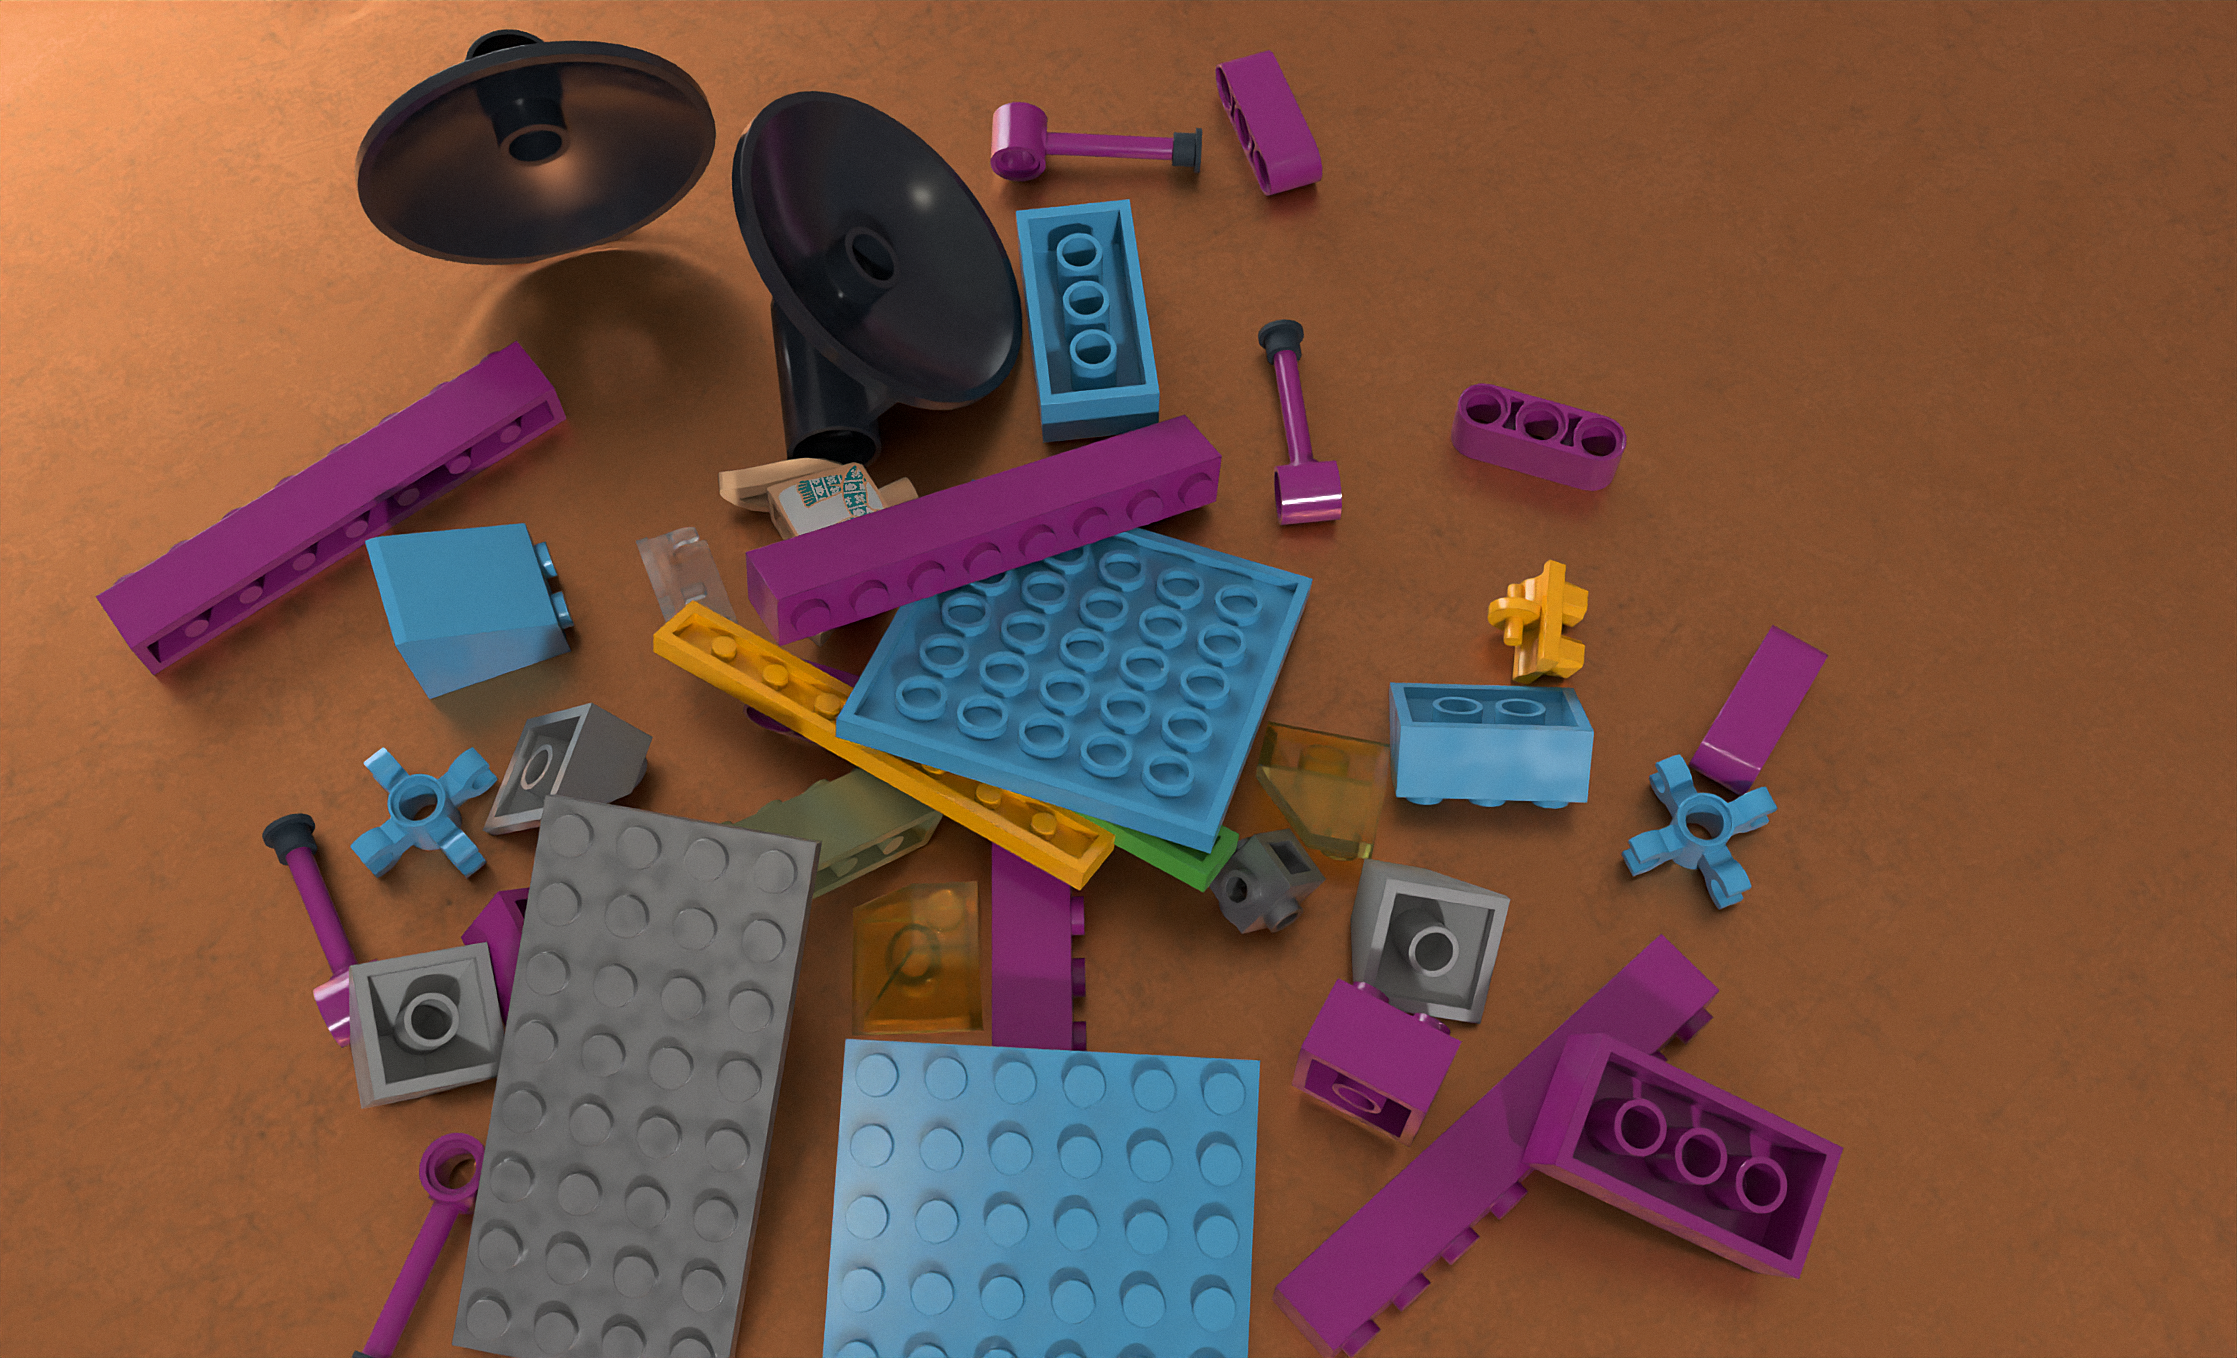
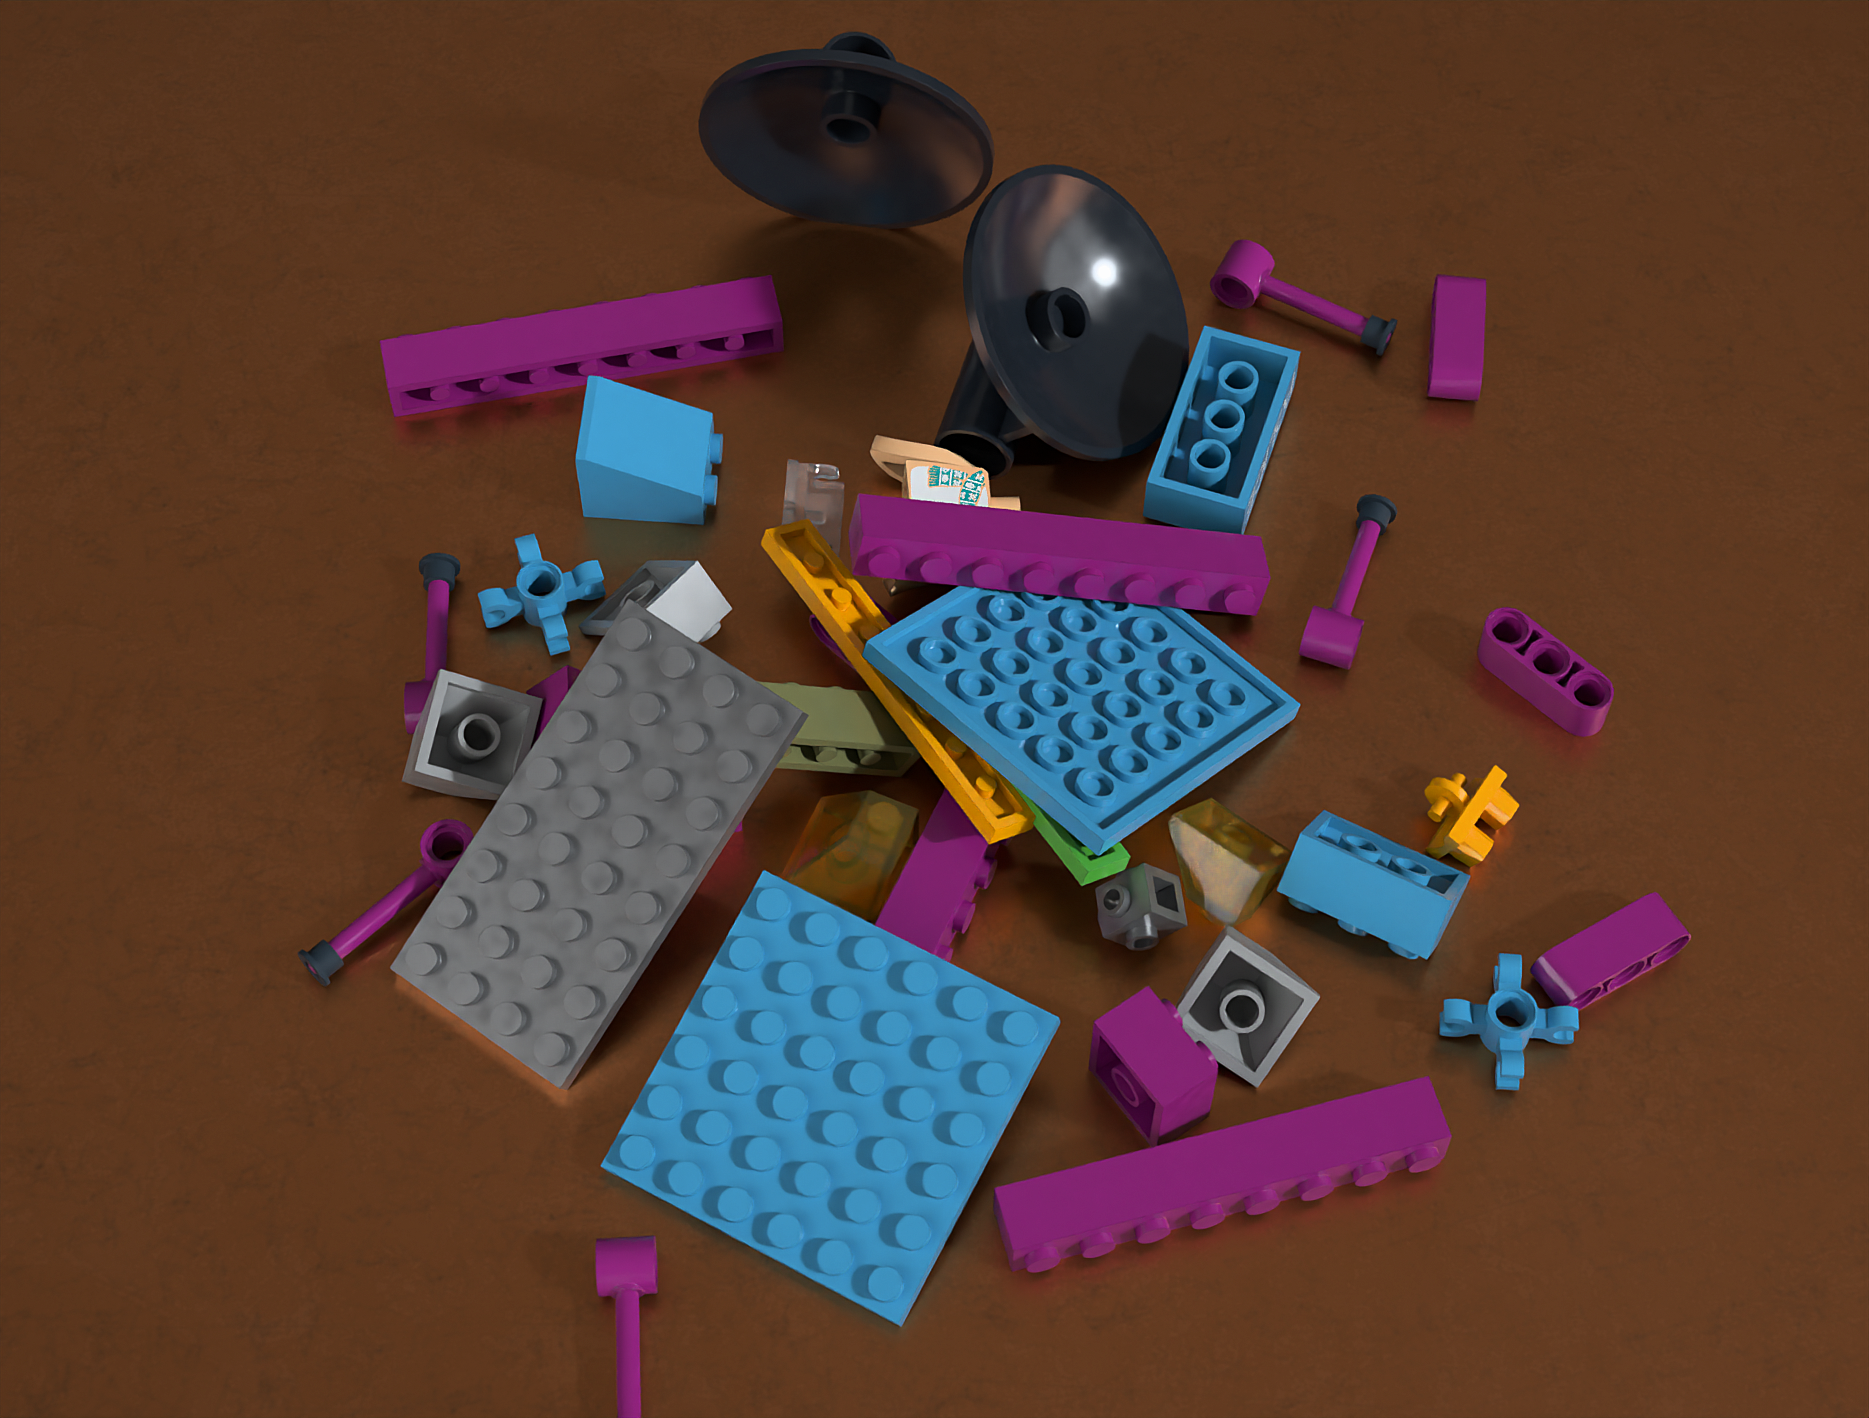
camera: 25 degrees right, 5 degrees down
magenta brick [1521,1033,1843,1279] -> none

